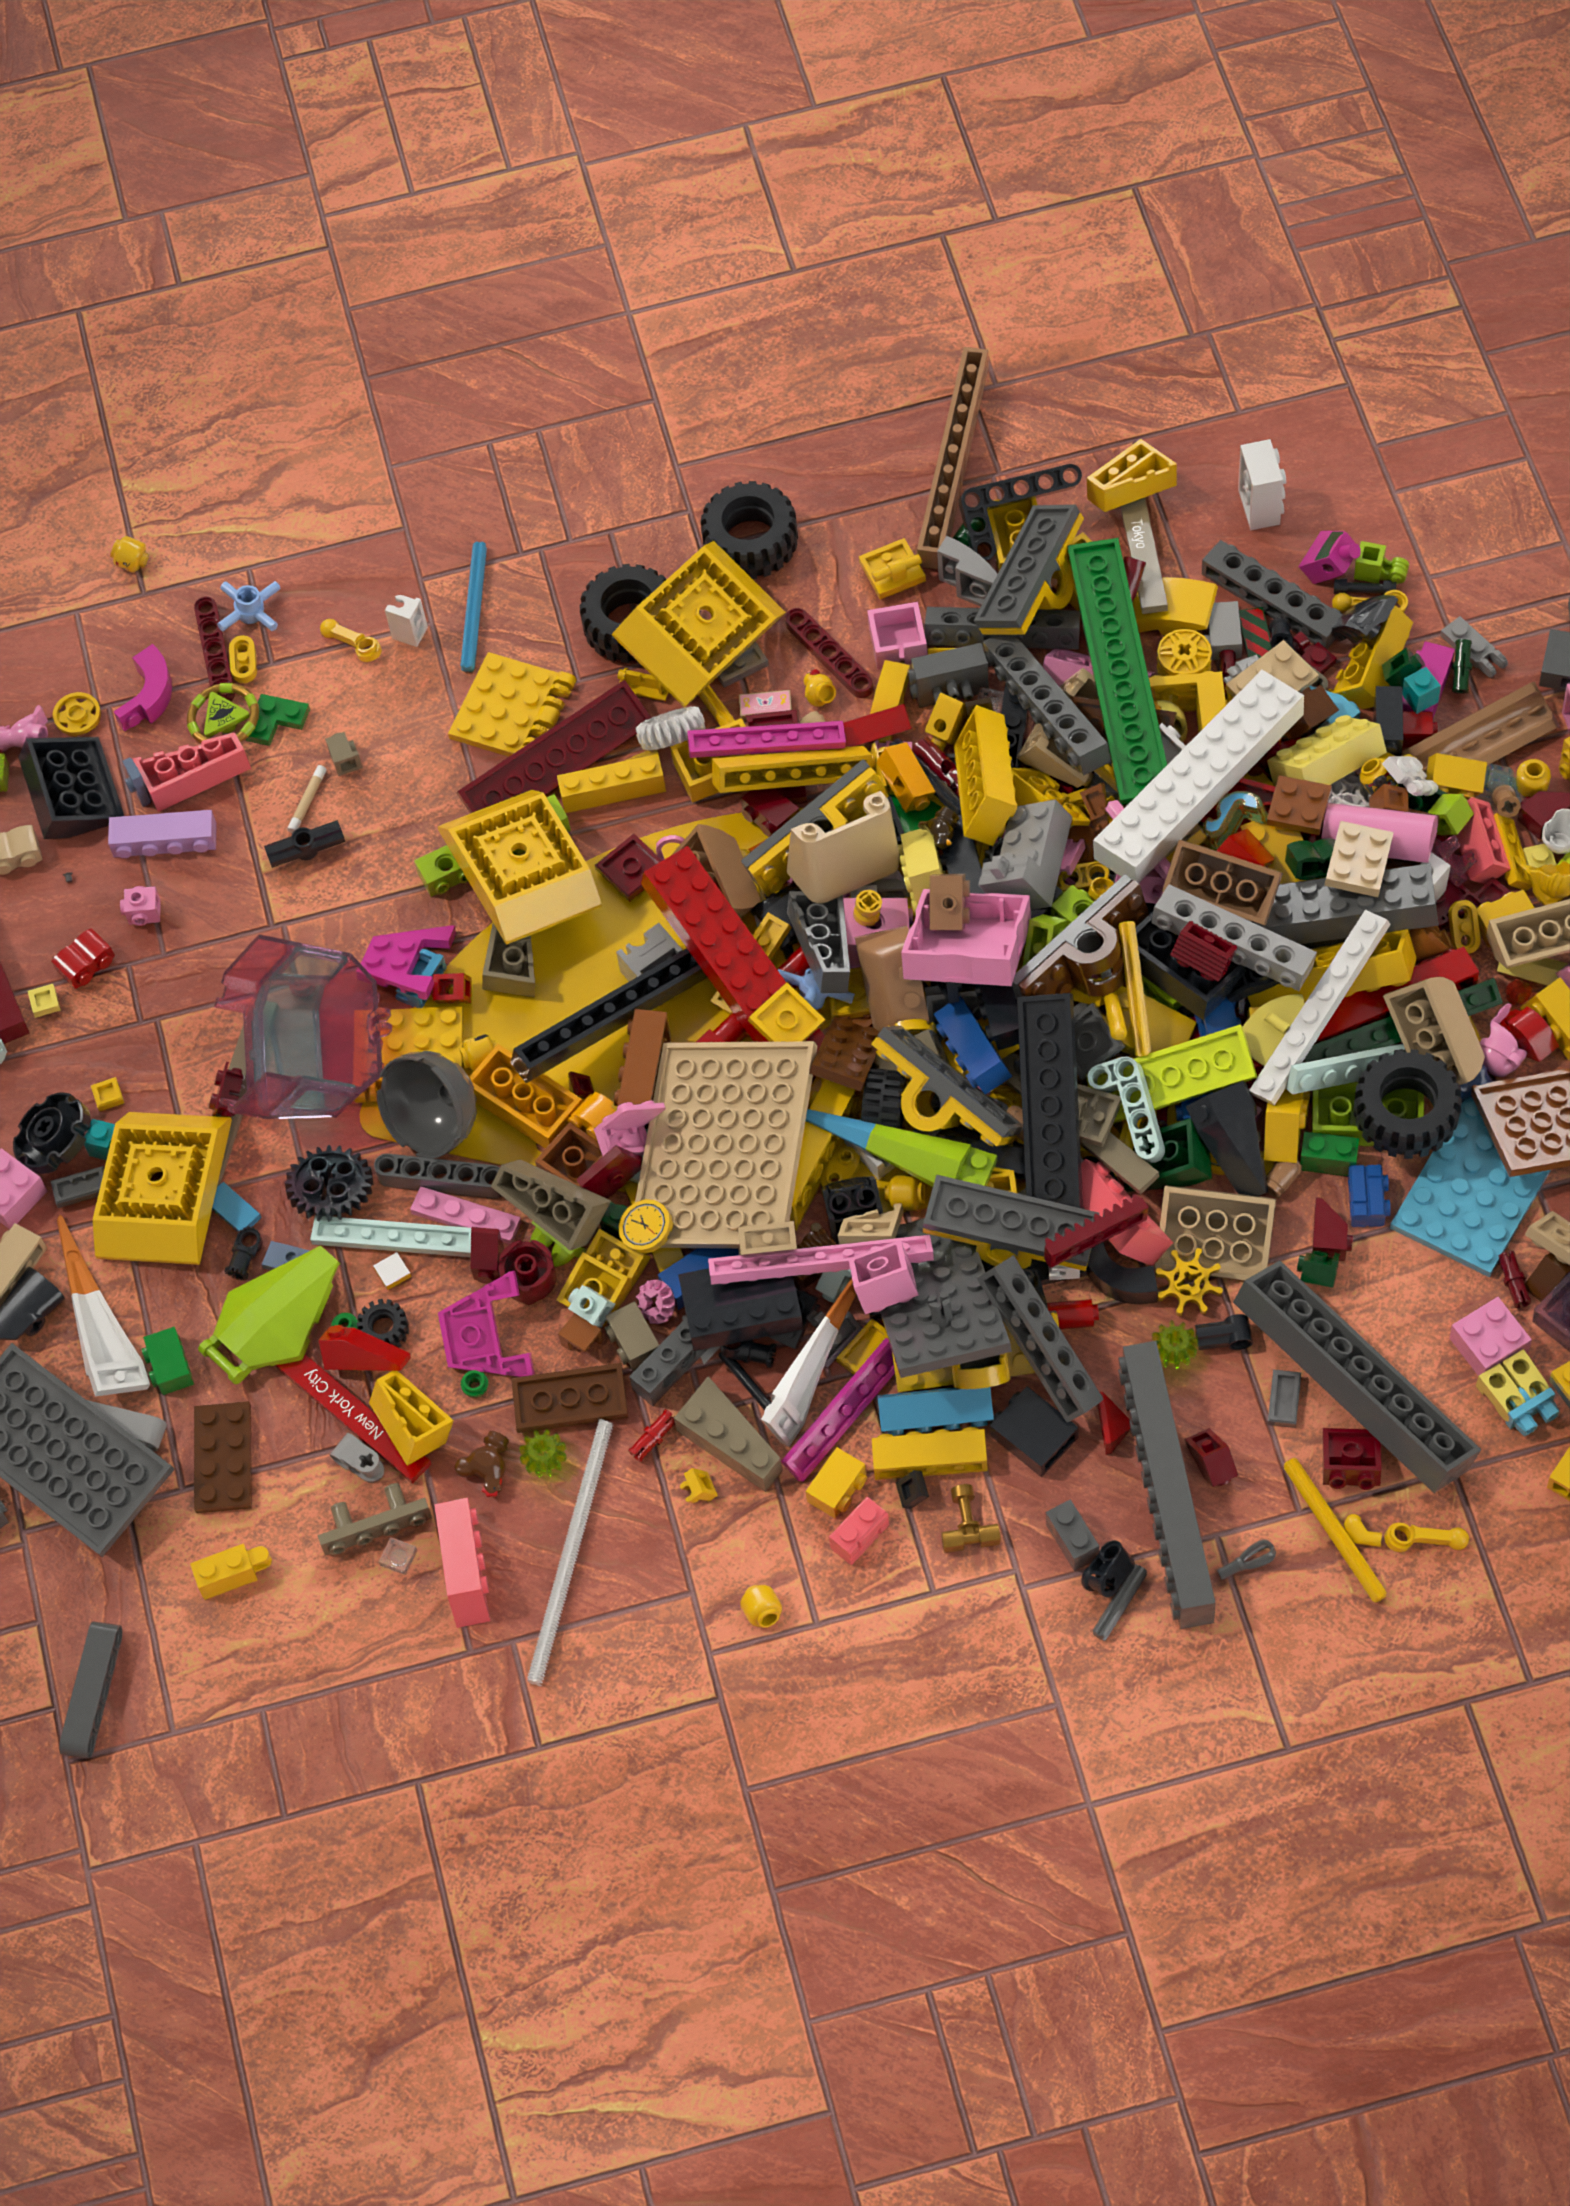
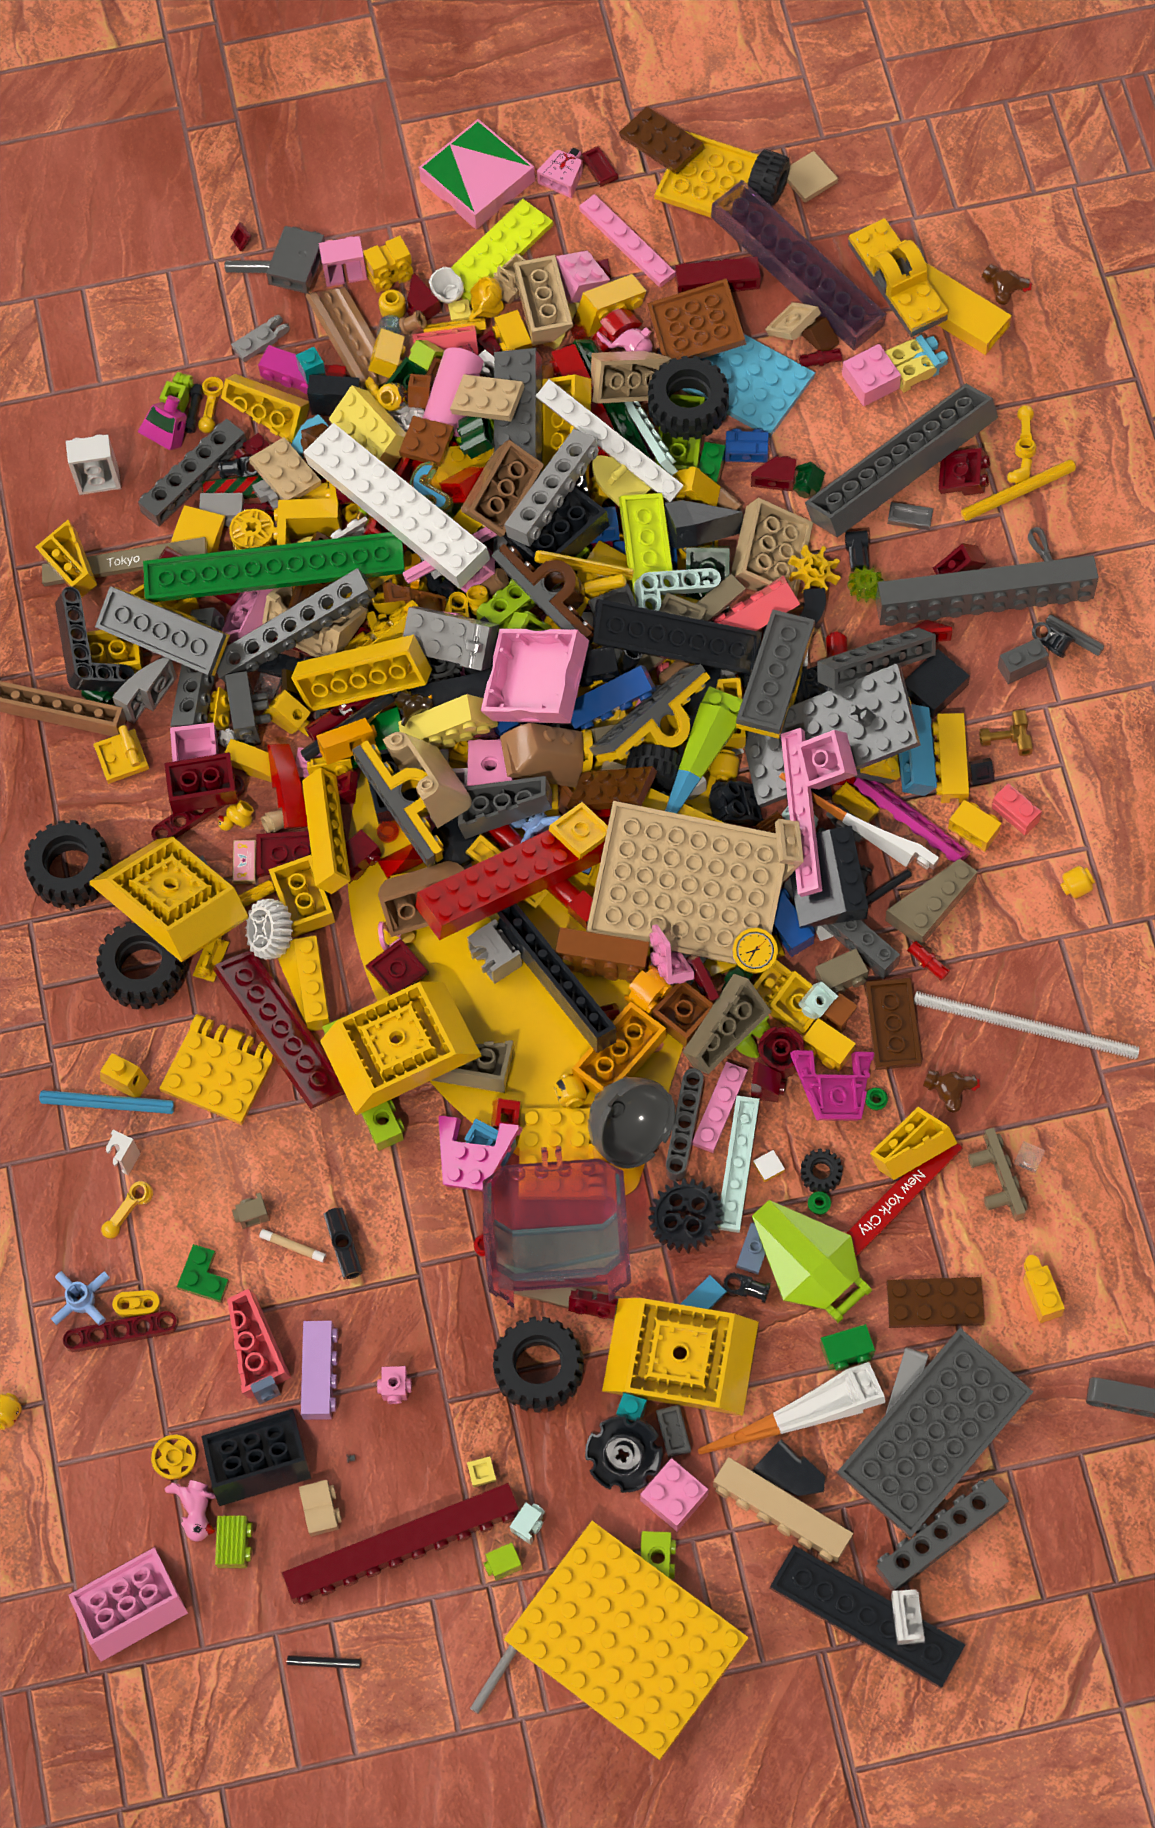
camera: 90 degrees left, 5 degrees up
red brick [51,928,115,989] -> none
yellow tile [91,1077,125,1112] -> none
dark pink arch [114,644,172,732] -> none
piece [186,683,259,744] -> none
red slope [319,1325,411,1371] -> none
light grey piece [330,1433,385,1483] -> none
coral wedge [434,1498,490,1628] -> none
clear neon green gear [519,1429,567,1478] -> none
bright pink gear [636,1280,675,1324] -> none
yellow tile [680,1468,718,1503] -> none
dark pink plate [687,721,846,758] -> none
tan wing [838,1203,904,1244] -> none
yellow wheel [853,890,882,926] -> none
medium nougat brick [930,874,970,930] -> none
dark red gear [1044,1194,1149,1268] -> none
dark red brick [1170,921,1238,982] -> none
black slope [1331,595,1398,644] -> none
dark green brick [1382,647,1425,691] -> none
white plate [1382,756,1438,796] -> none
dark green pin [1452,639,1472,694] -> none
none -> yellow torso [100,1053,150,1098]
none -> dark red slope [164,752,238,814]
none -> black tyre [493,1317,584,1413]
none -> yellow brick [803,1018,856,1072]

